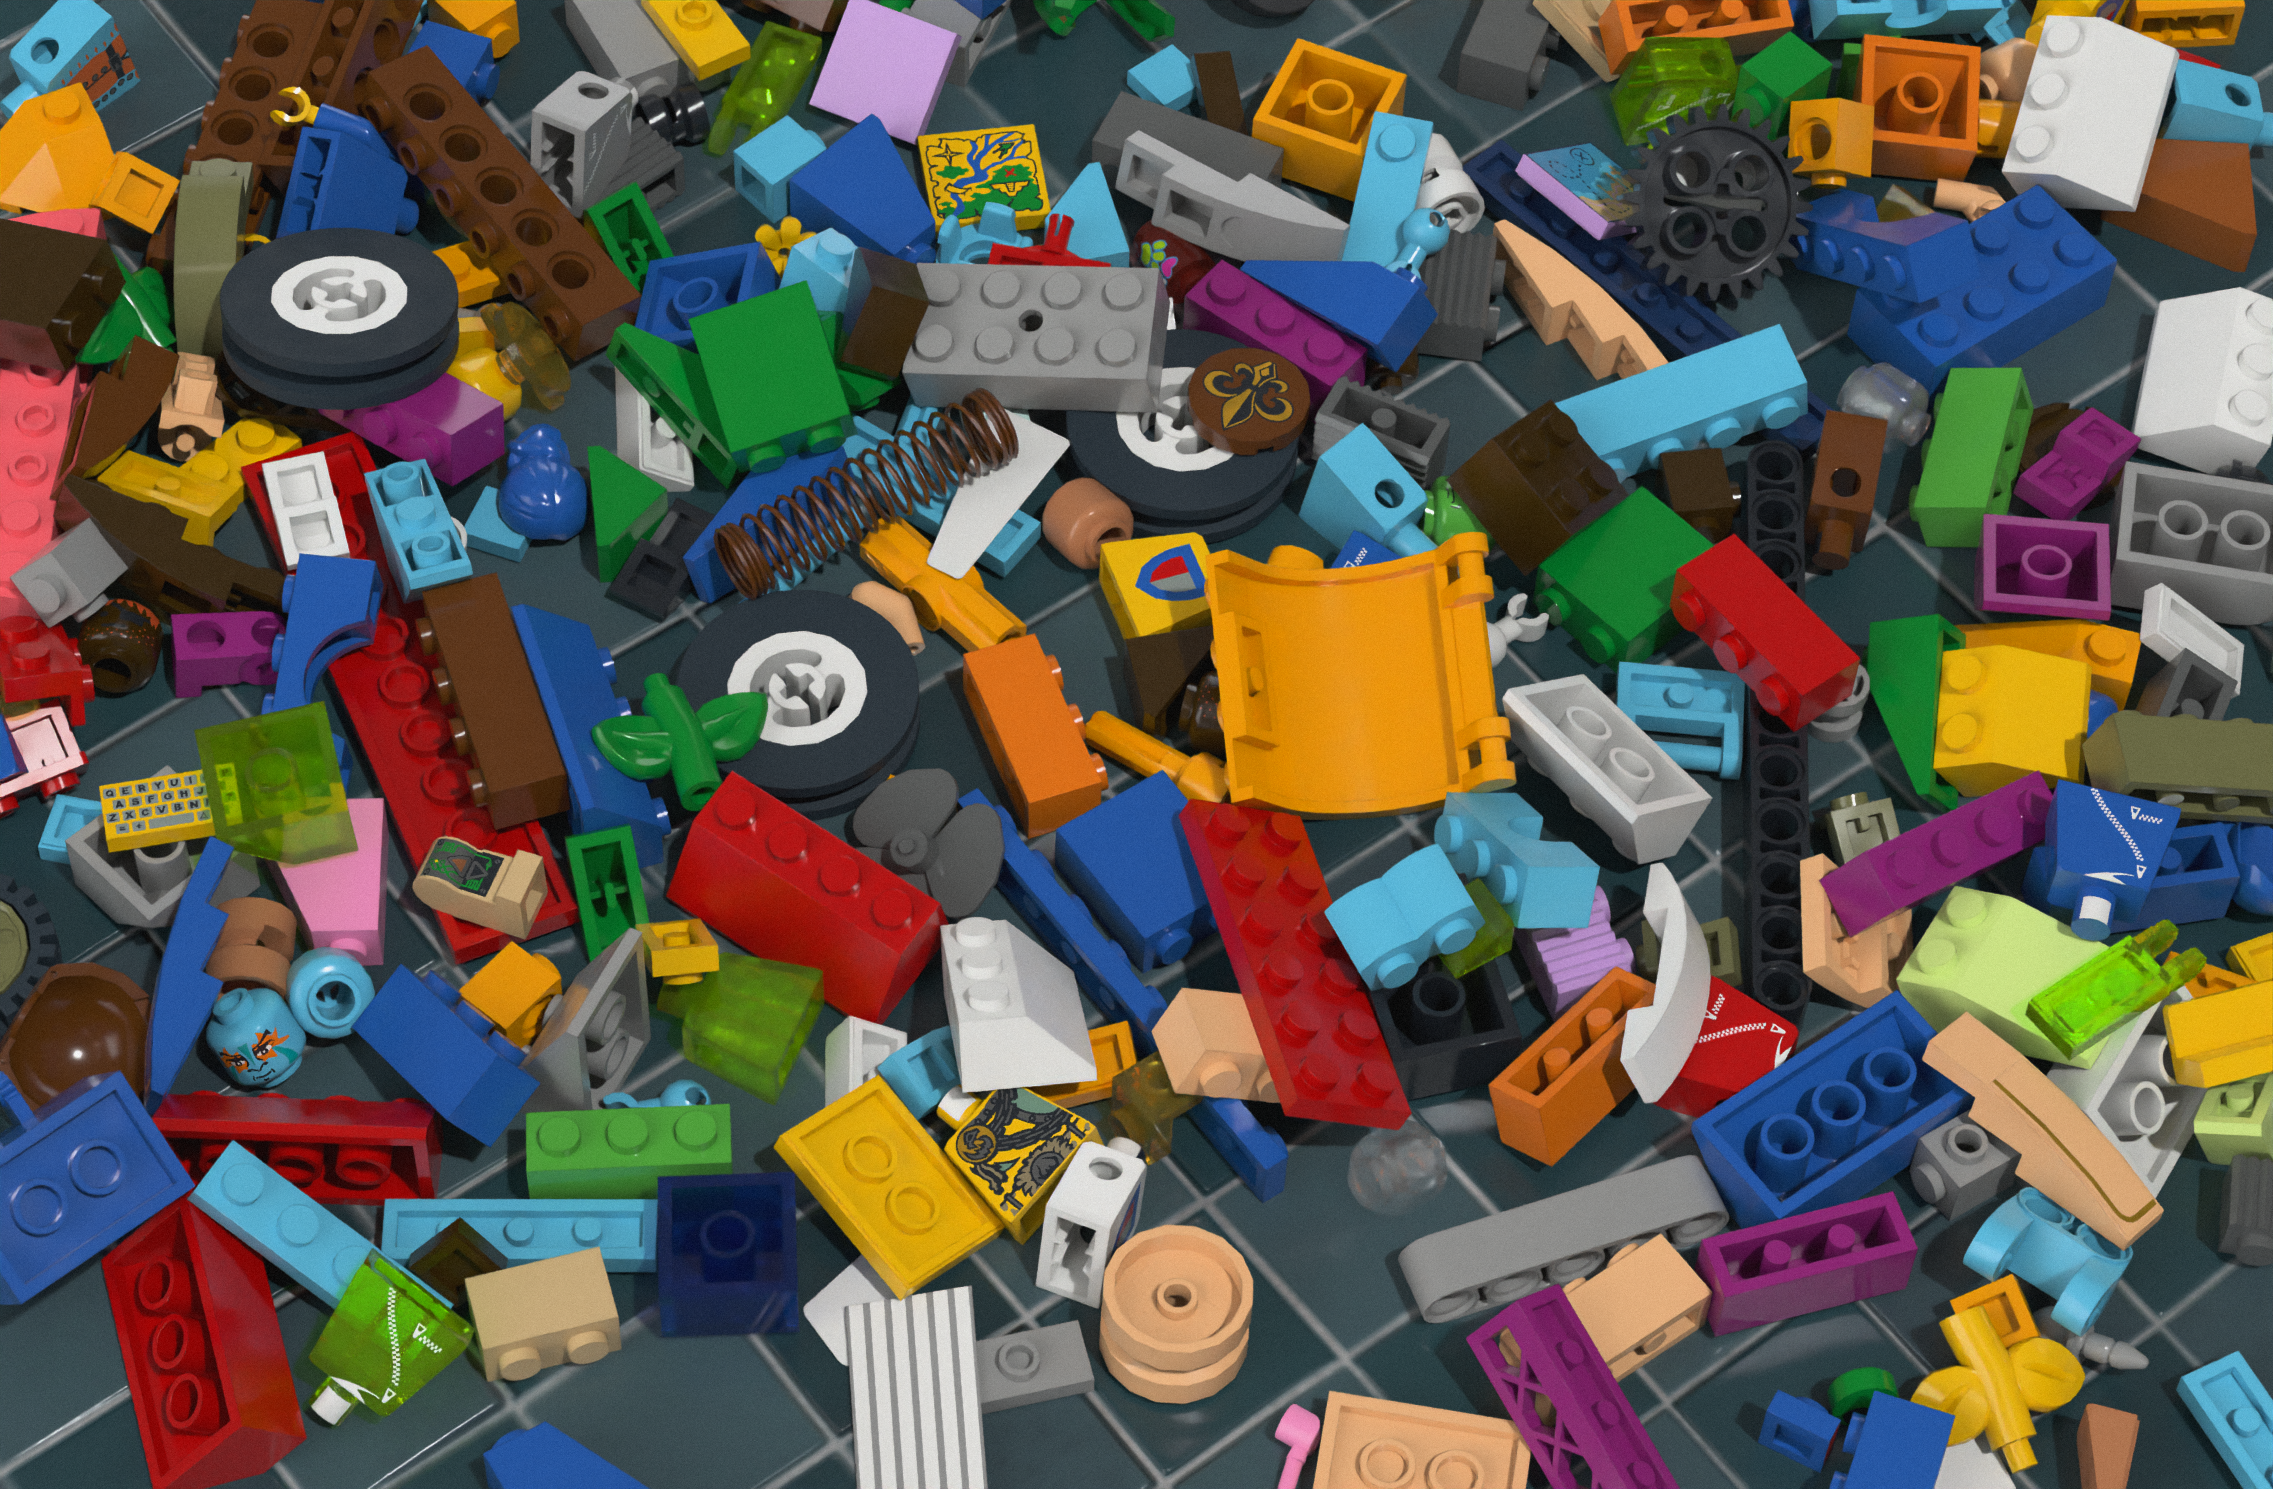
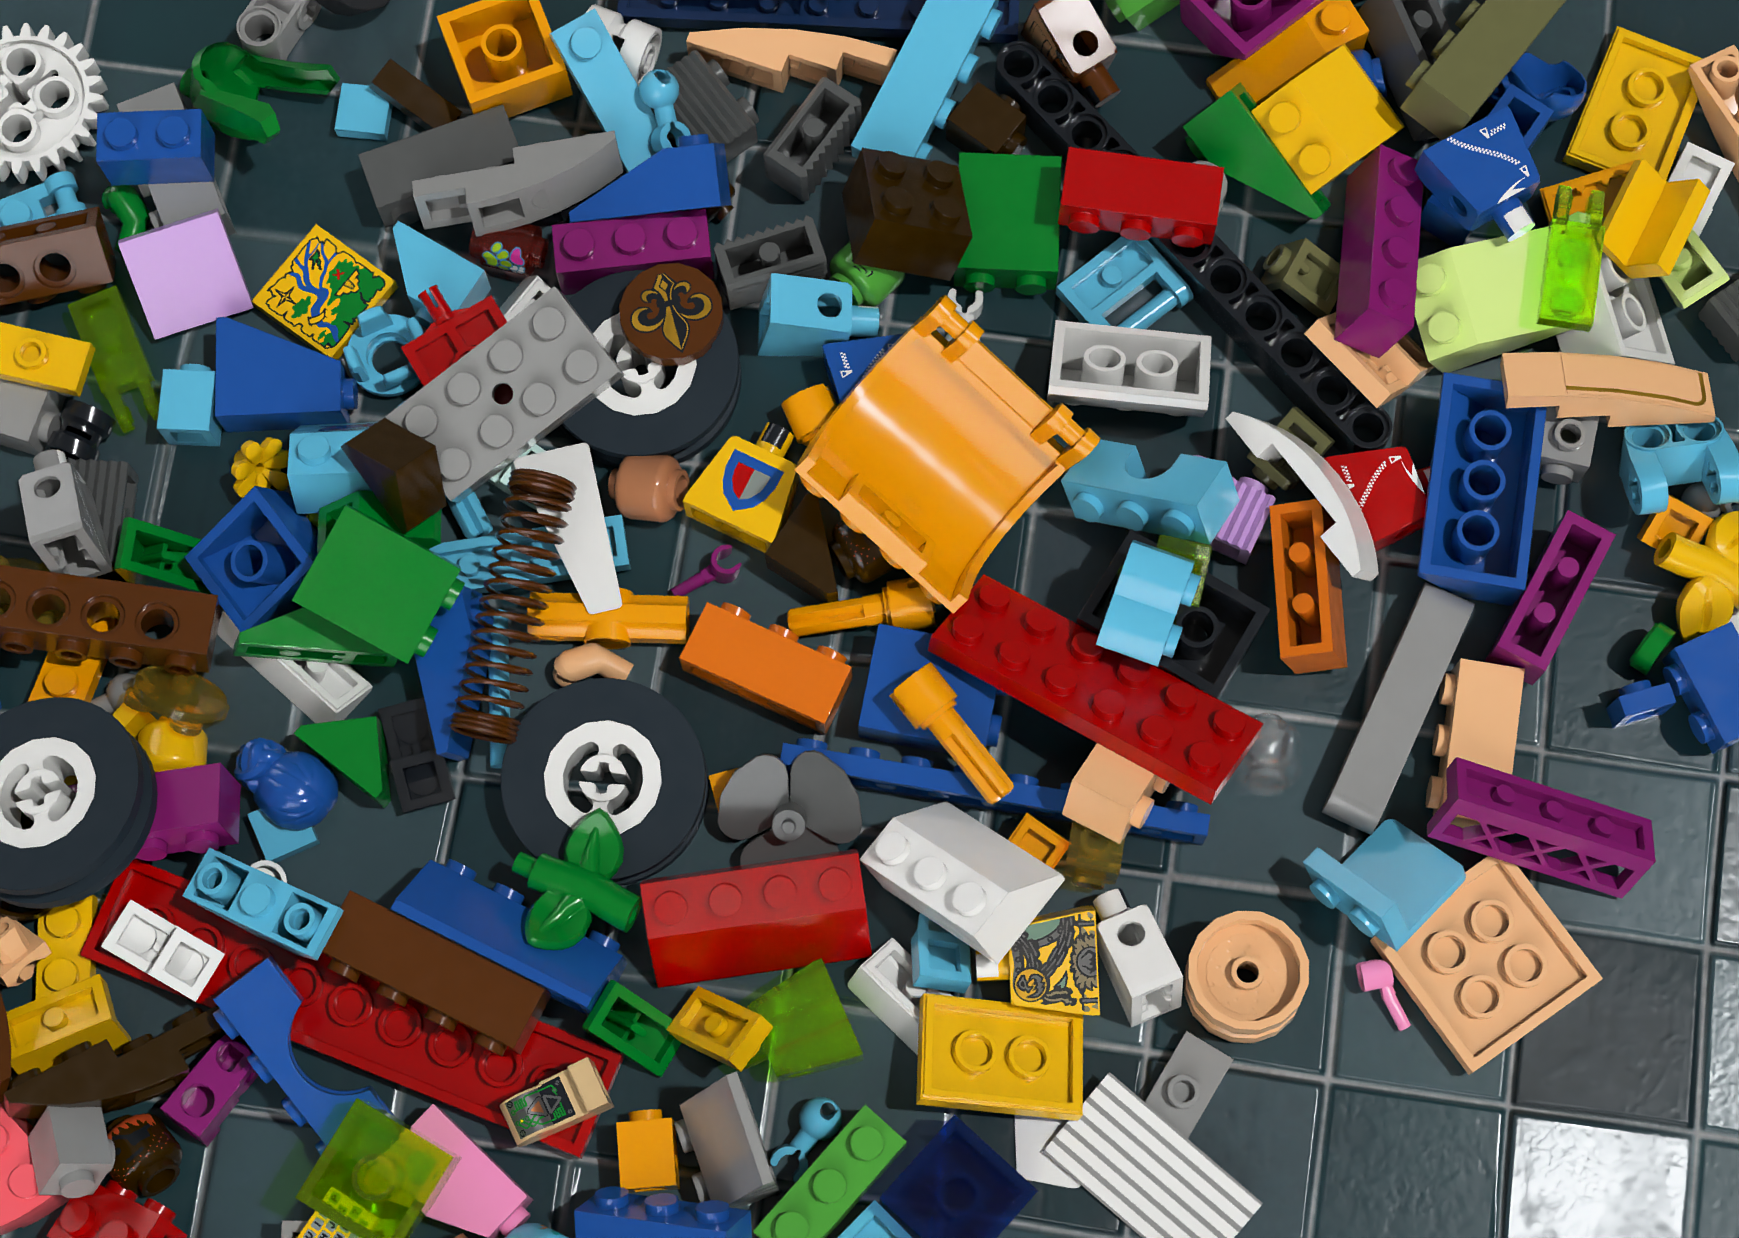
camera: 40 degrees left, 20 degrees up
none -> magenta hand [671,545,742,596]
none -> dark grey brick [763,77,862,201]
none -> light orange piece [889,662,1014,804]
none -> medium azure bracket [1303,819,1466,951]

